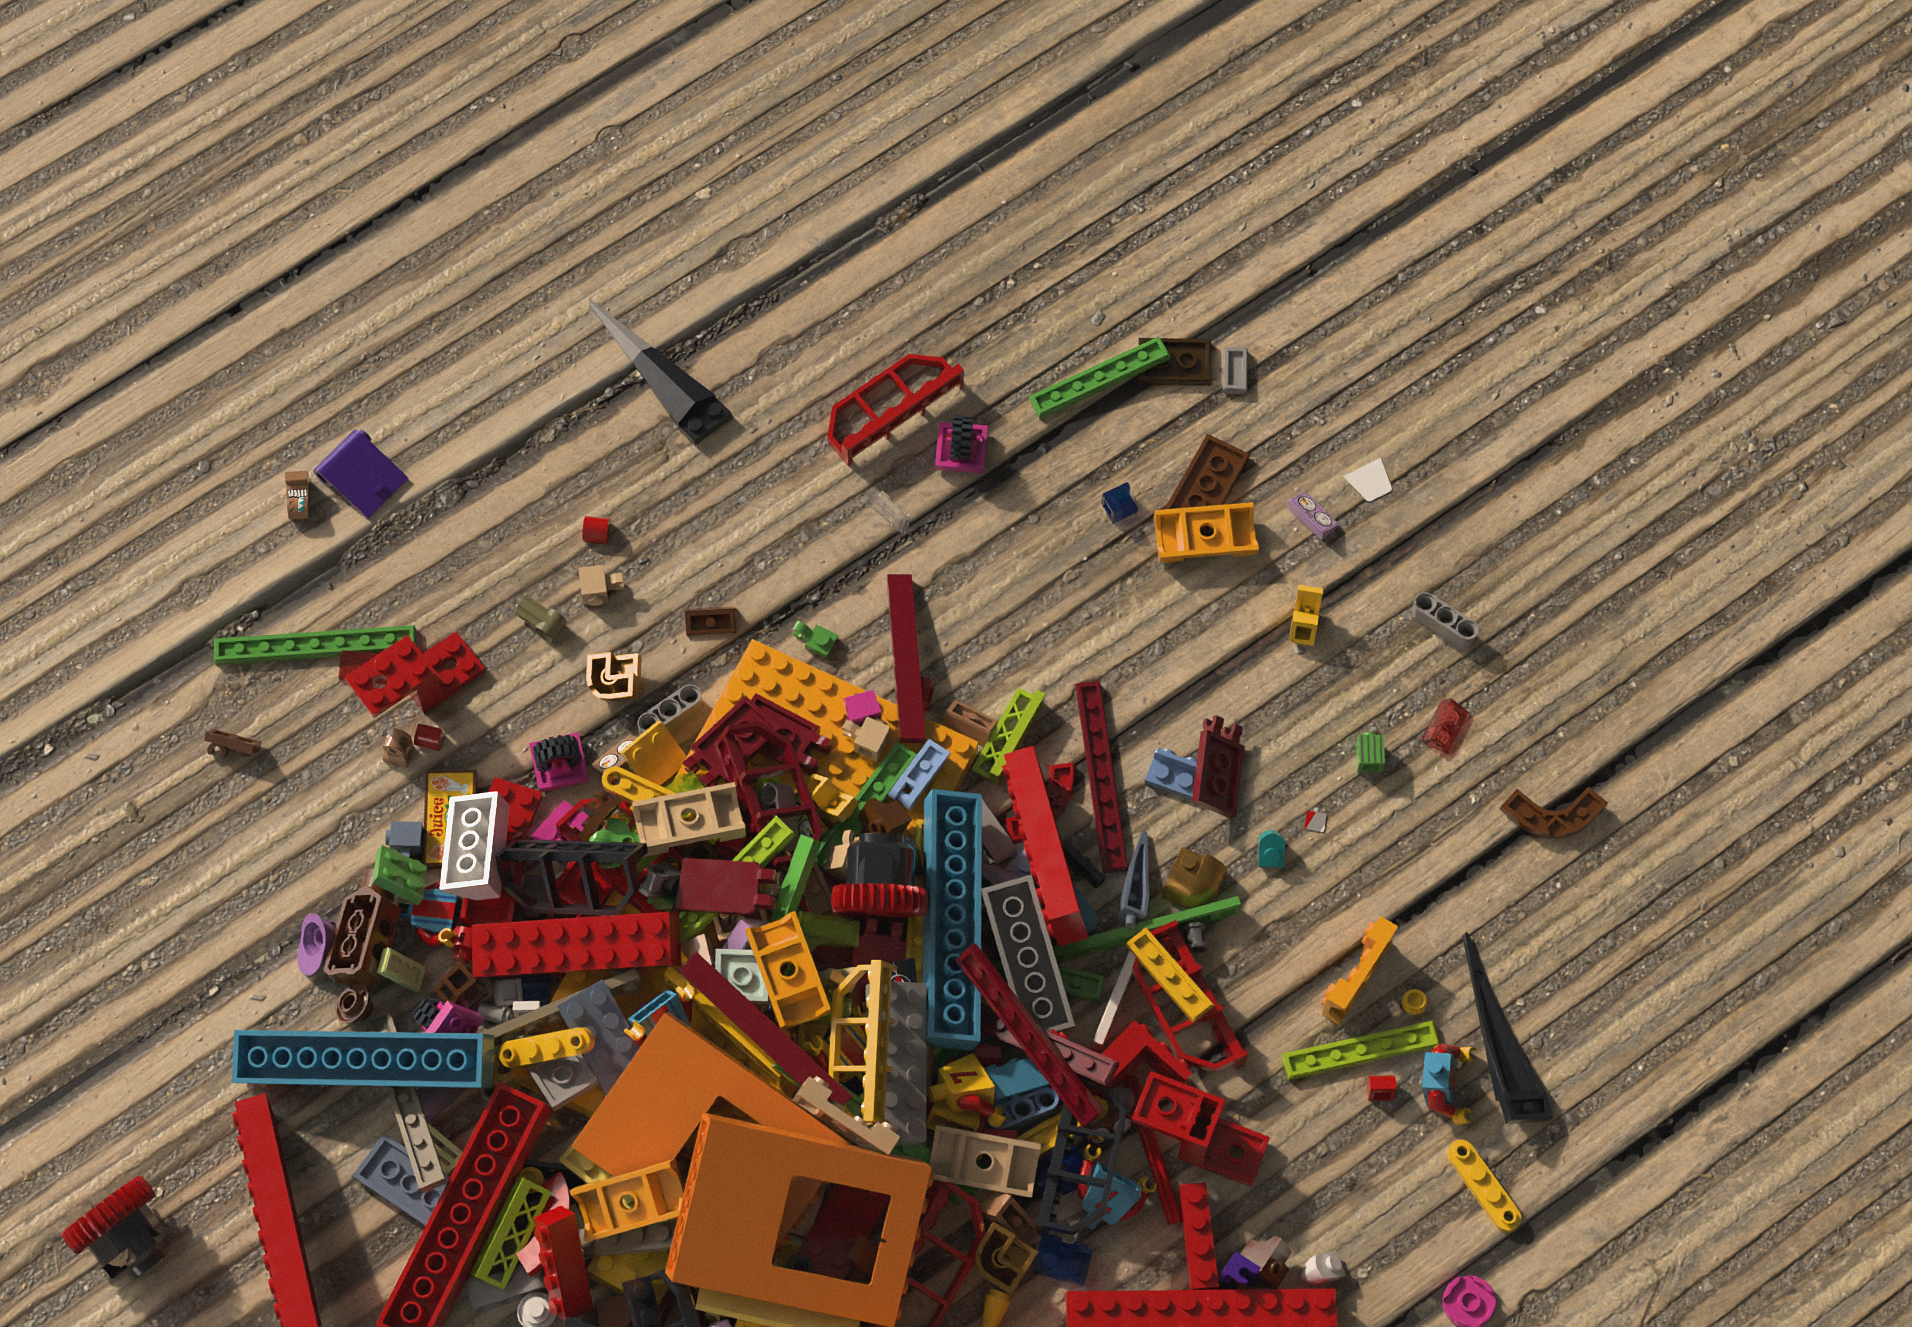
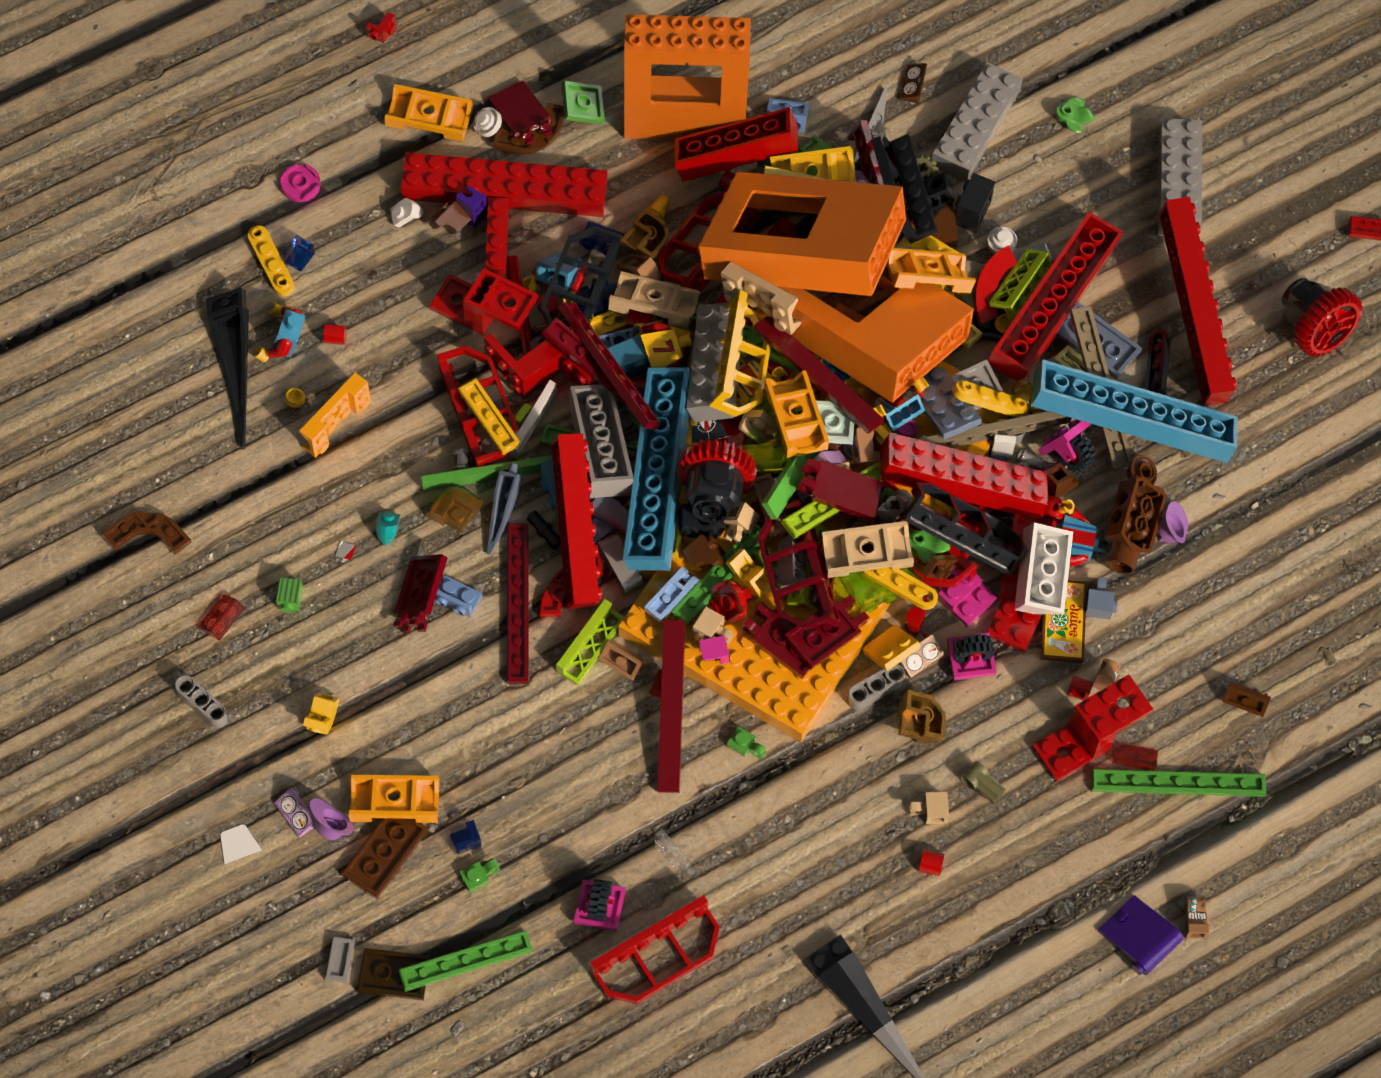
camera: 175 degrees left, 0 degrees up
bright green plate [373,845,427,905] -> none
yellowish green plate [377,948,426,992] -> none
red brick [534,1205,594,1321] -> none
reddish brown slope [685,606,736,636] -> none
lime tile [1281,1020,1440,1081] -> none
none -> clear blue panel [283,235,315,271]
none -> medium lavender piece [309,798,354,841]
none -> bright green plate [459,859,500,892]
none -> lime tile [514,403,532,430]
none -> red brick [537,293,558,320]
none -> red tile [711,580,753,624]
none -> black plate [1145,329,1171,395]

